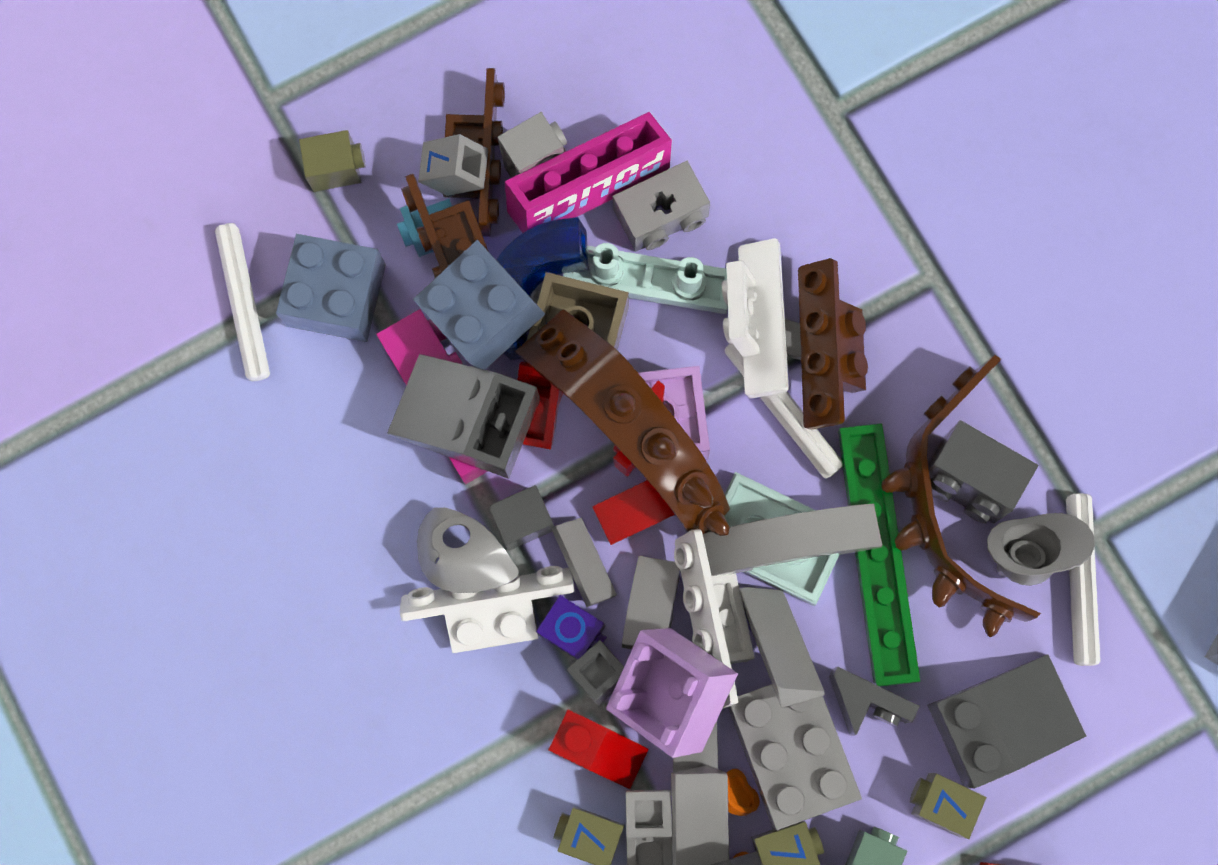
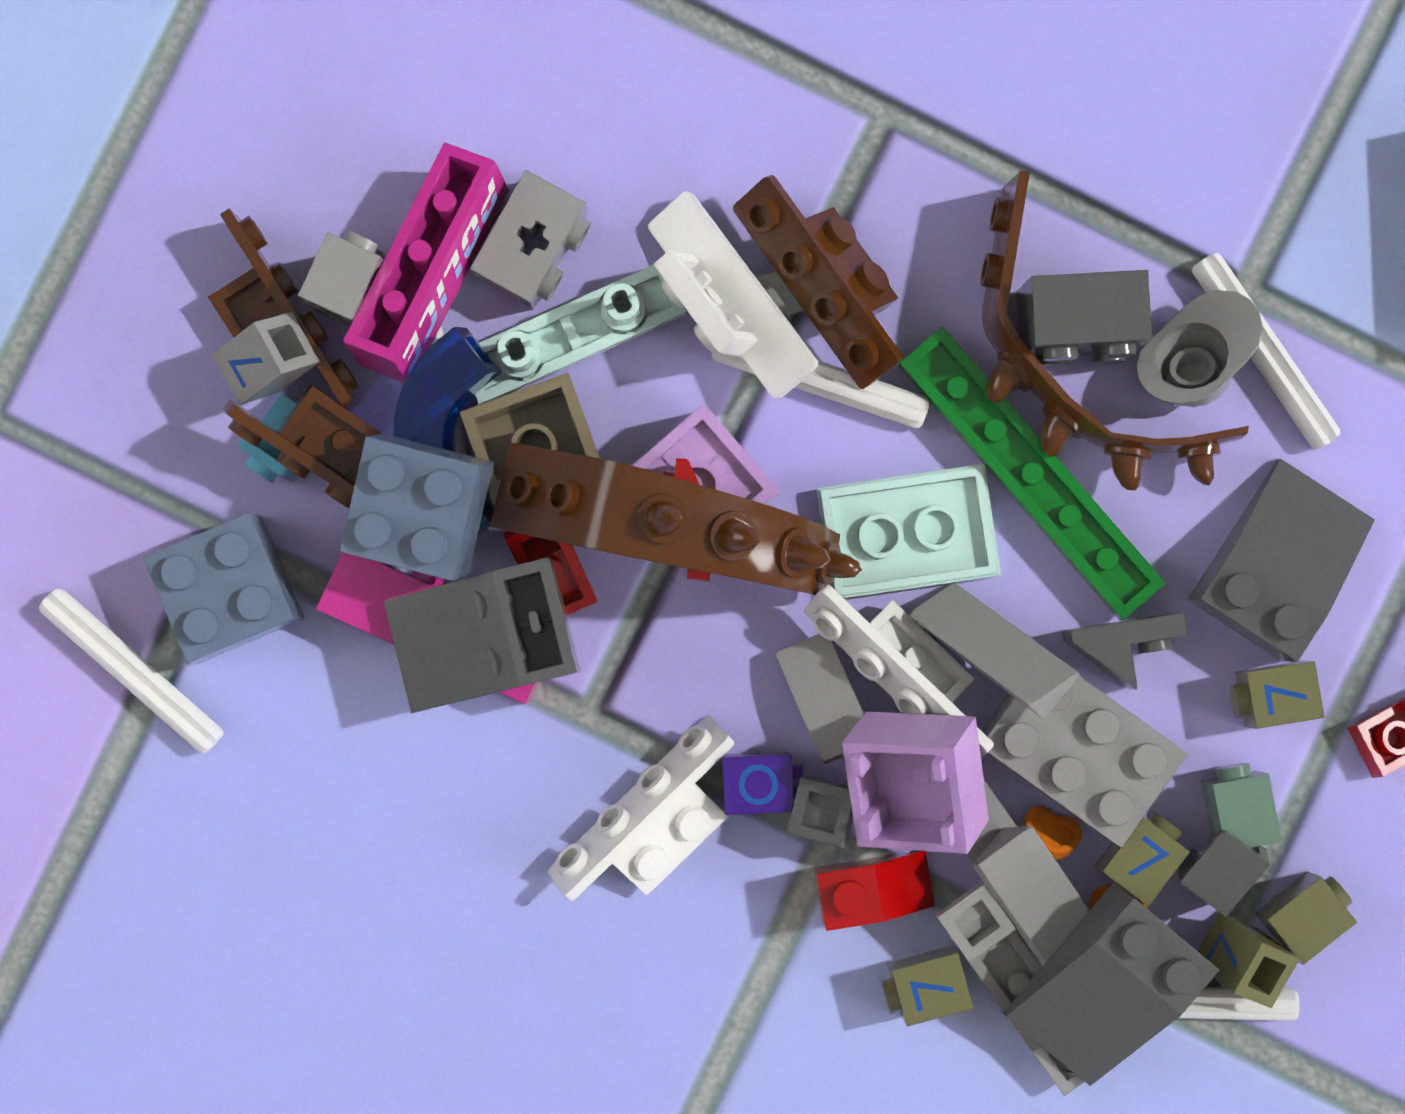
camera: 45 degrees left, 10 degrees up
olive brick [299,130,366,192] -> none
light grey piece [417,508,518,593] -> none
dark grey panel [489,485,554,550] -> none
light grey piece [552,517,617,607] -> none
red slope [592,480,675,545] -> none
light grey slope [703,504,882,576] -> none

